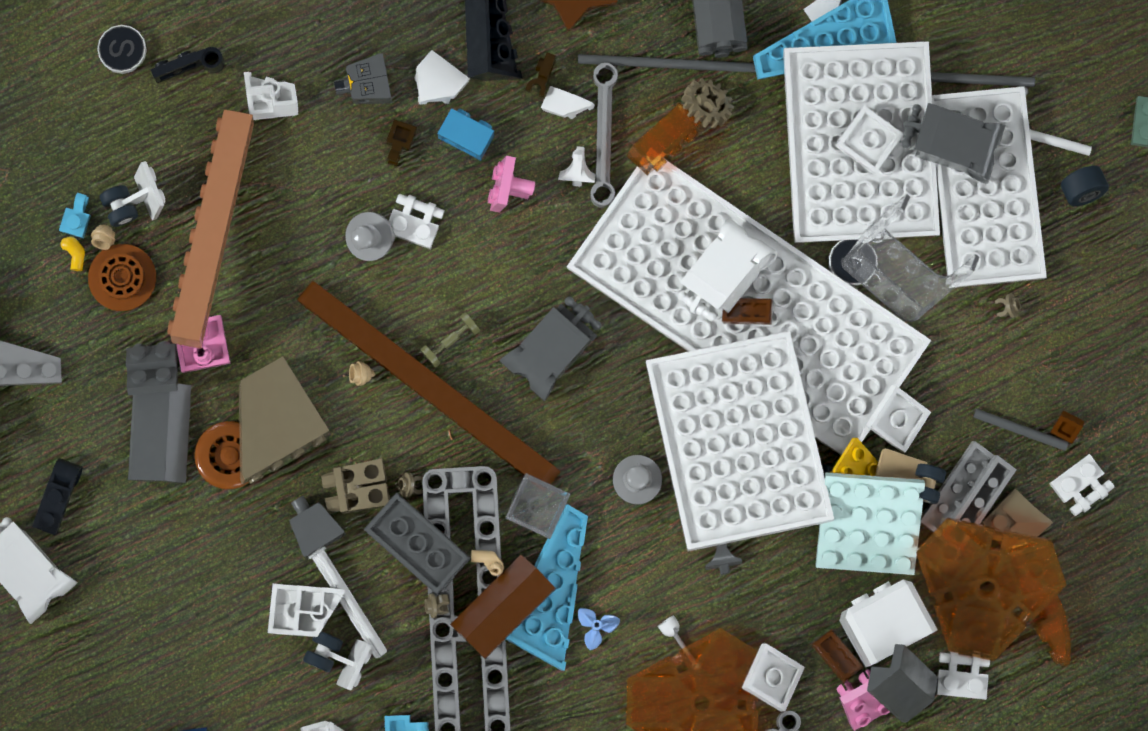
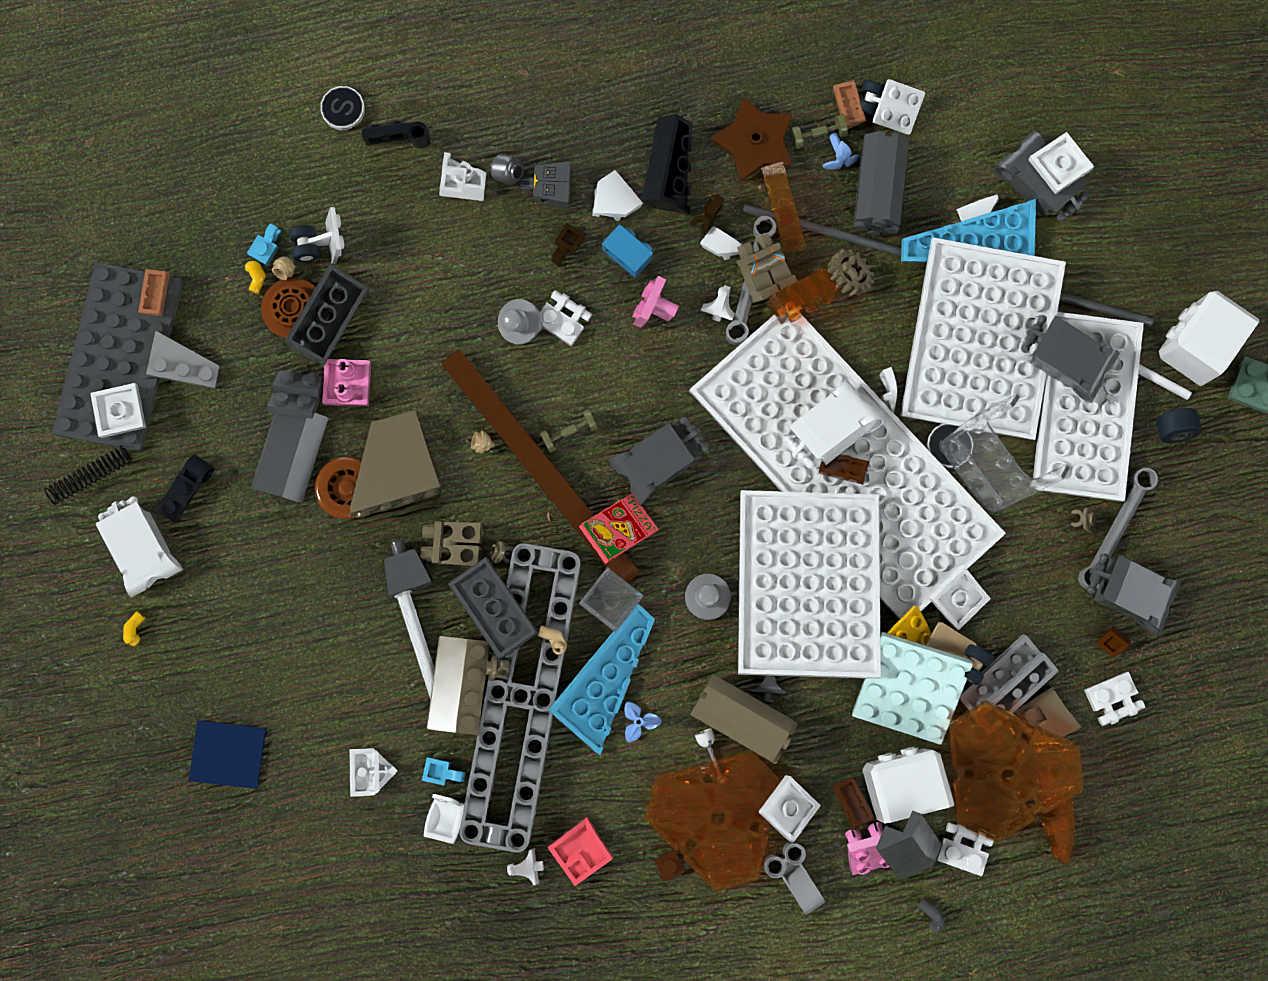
camera: 20 degrees right, 0 degrees up
nougat brick [167,110,254,349] -> none
white slope [268,584,345,637] -> none
white plate [303,631,372,691] -> none
reddish brown slope [450,555,556,659] -> none
white plate [835,105,904,174] -> none
dark grey bar [973,408,1069,451] -> none
none -> yellow arm [123,611,146,646]
none -> dark grey brick [284,264,369,365]
none -> slope [426,636,490,735]
none -> flat silver head [490,153,524,185]
none -> tile [579,494,659,564]
none -> dark tan brick [690,674,798,764]
none -> dark tan hips [736,233,798,302]
none -> clear orange slope [761,161,807,254]
none -> white slope [880,367,897,413]
none -> light grey piece [1078,468,1158,589]
none -> dark grey piece [1087,553,1181,635]
none -> white plate [1159,291,1260,386]

